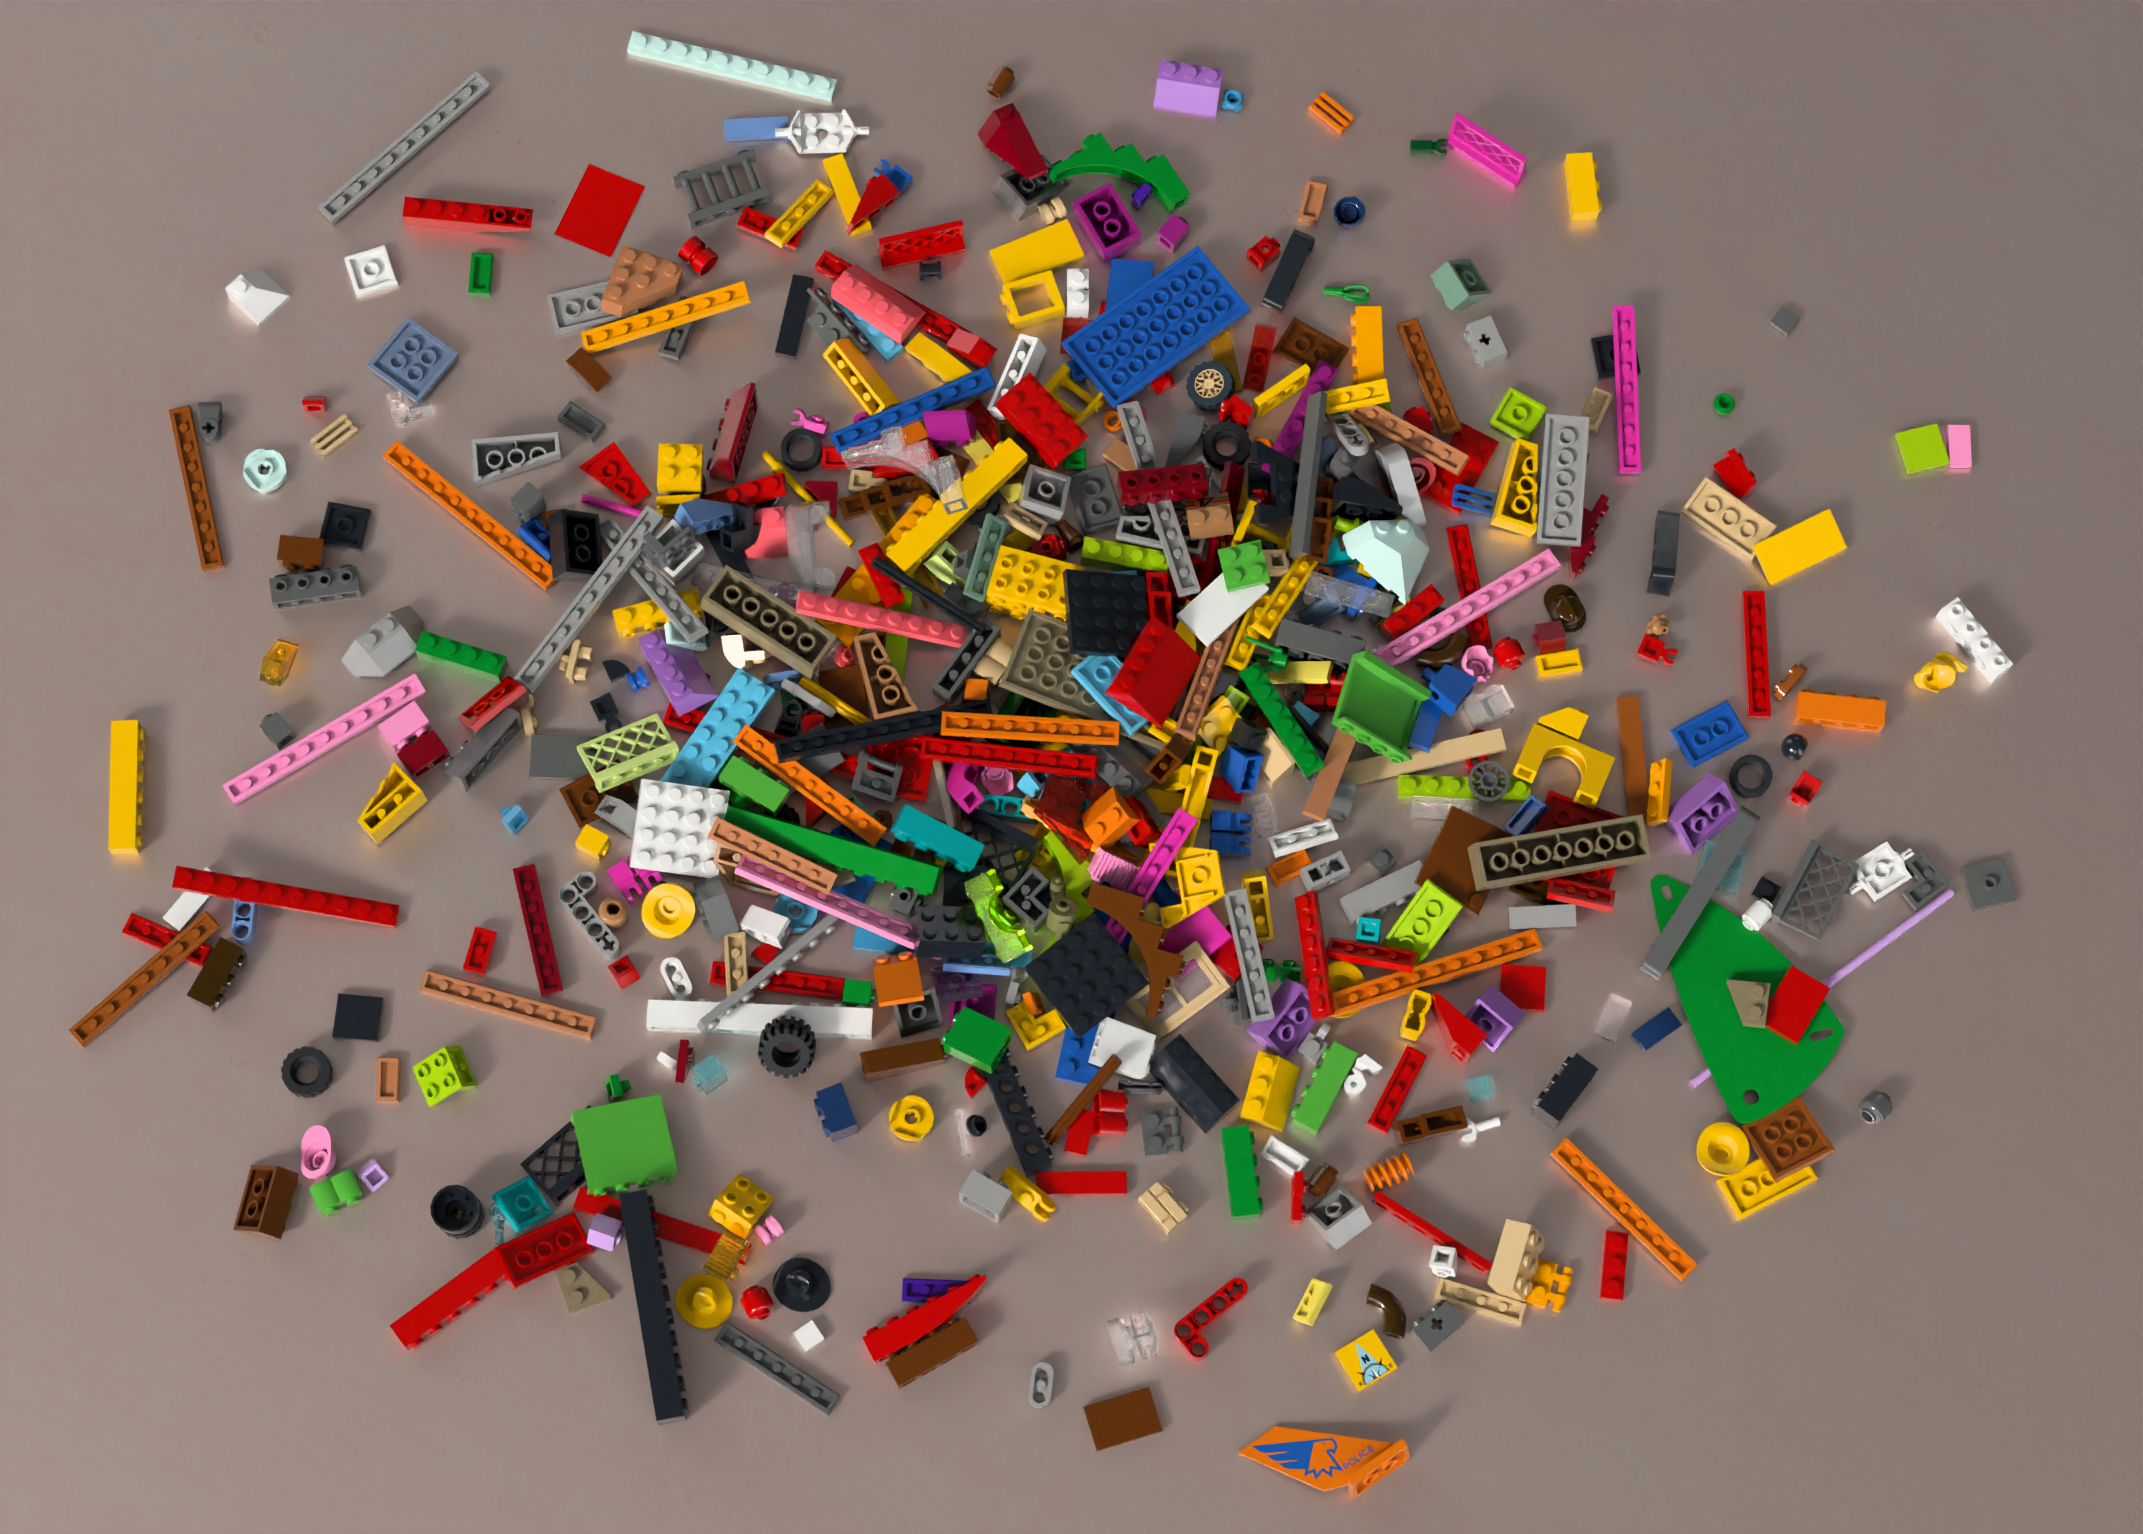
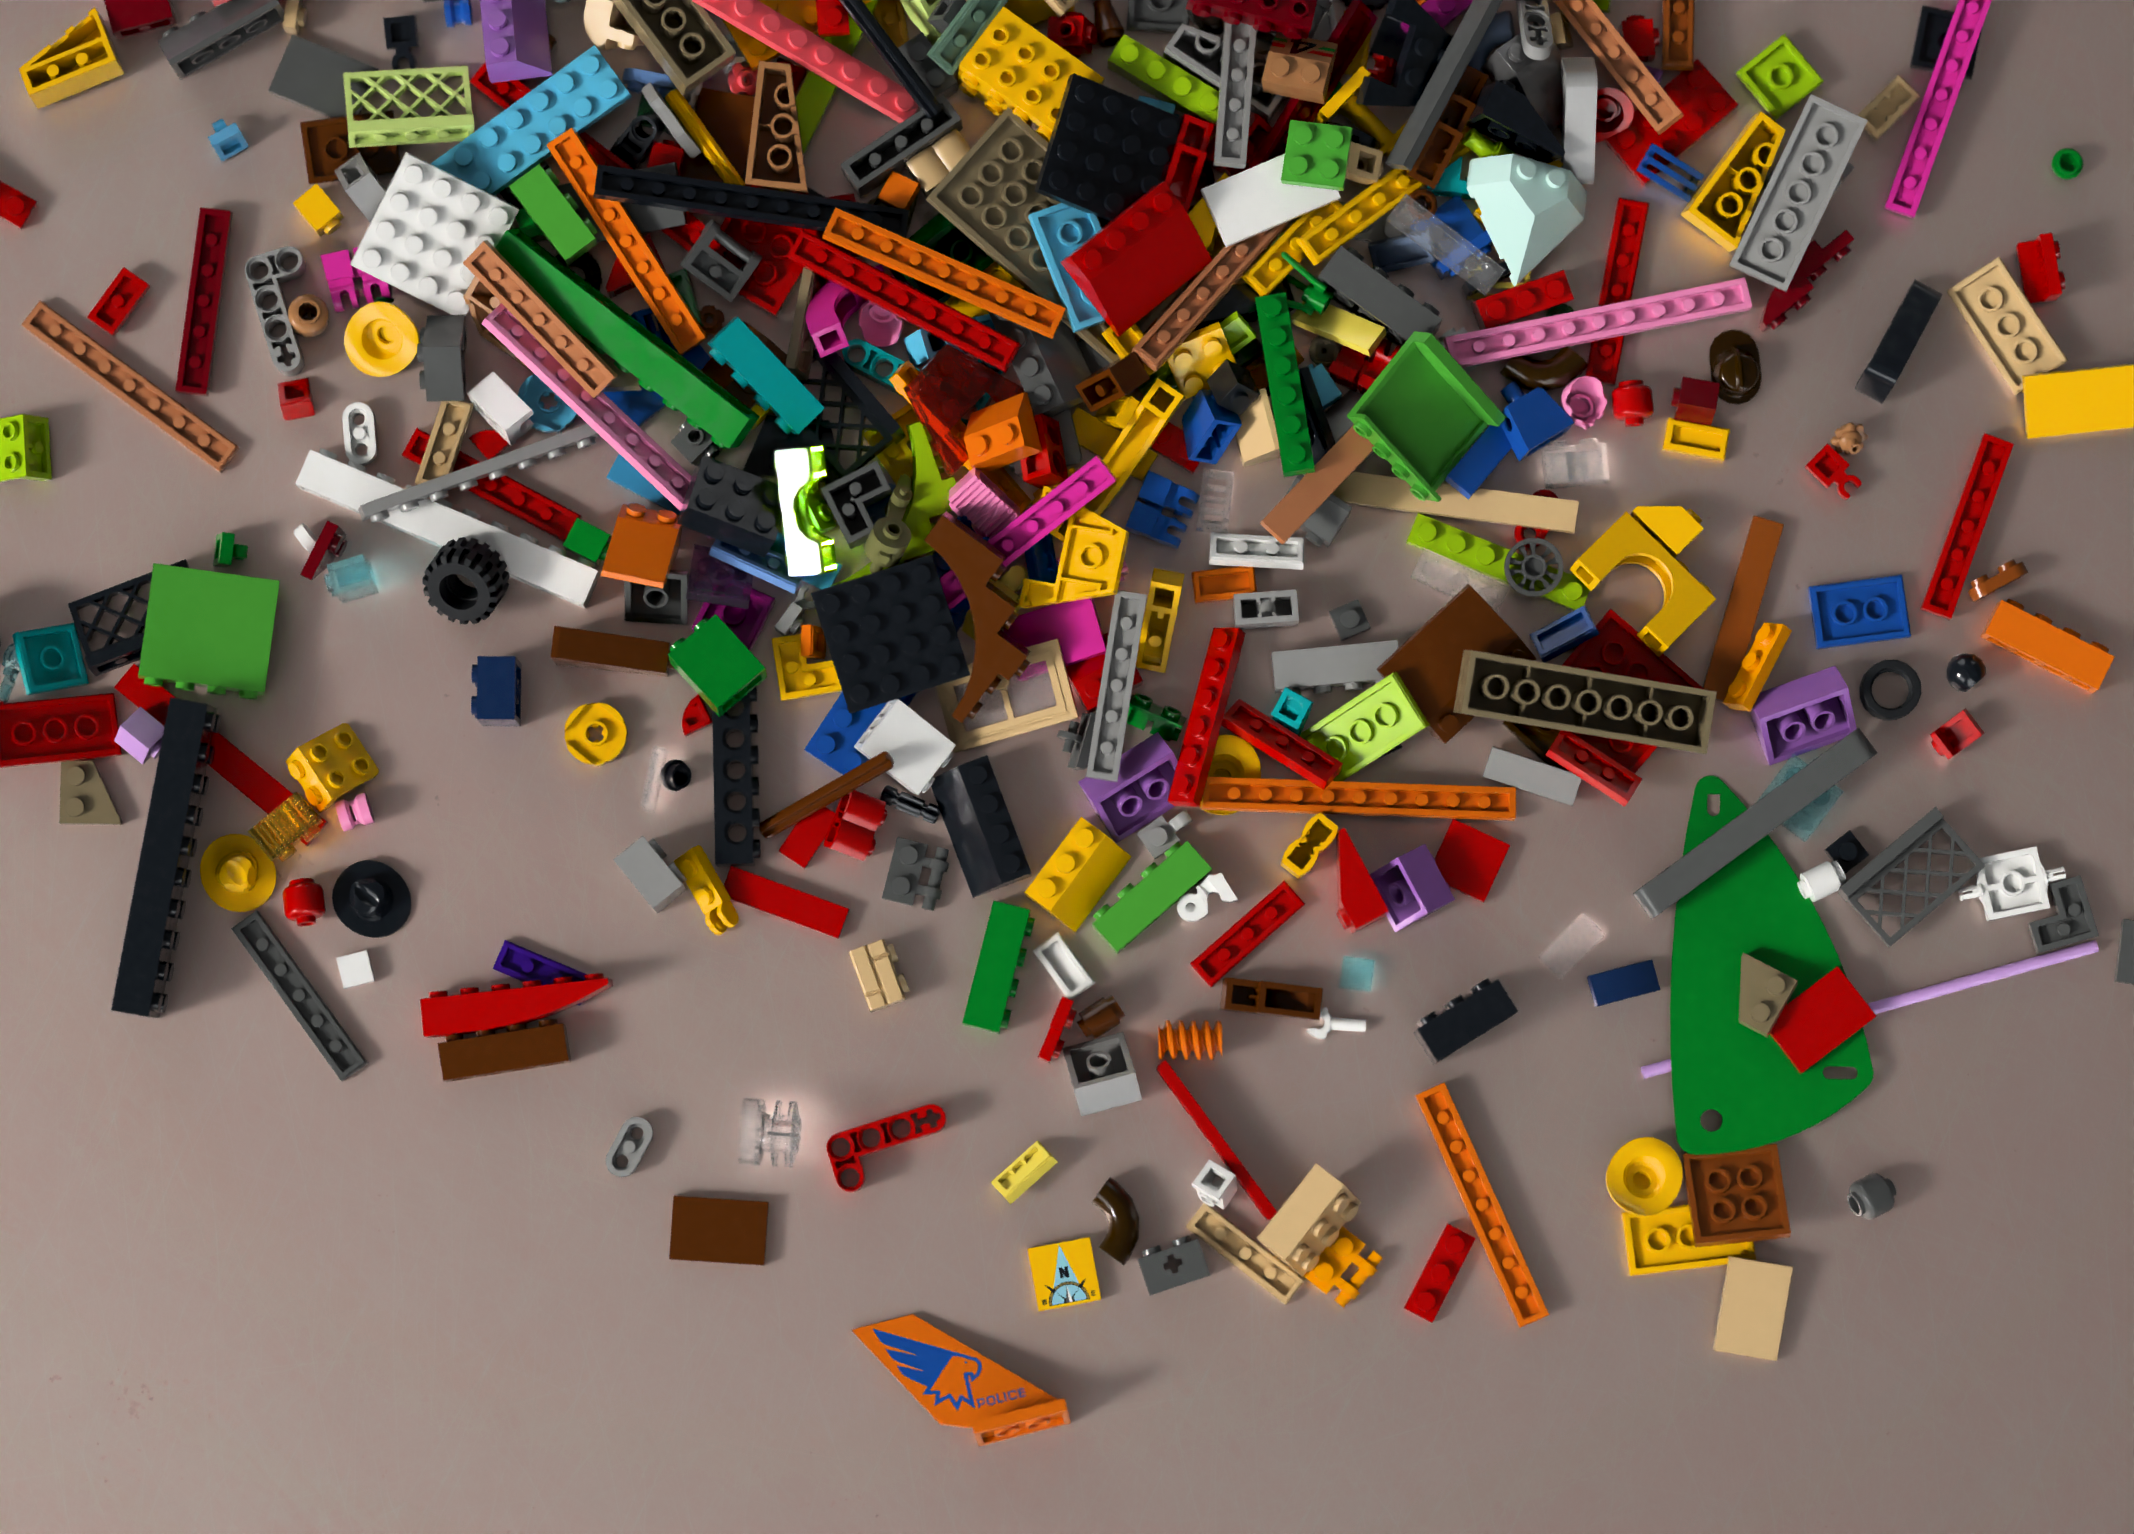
camera: 25 degrees right, 10 degrees up
none -> tan tile [1713,1256,1793,1361]

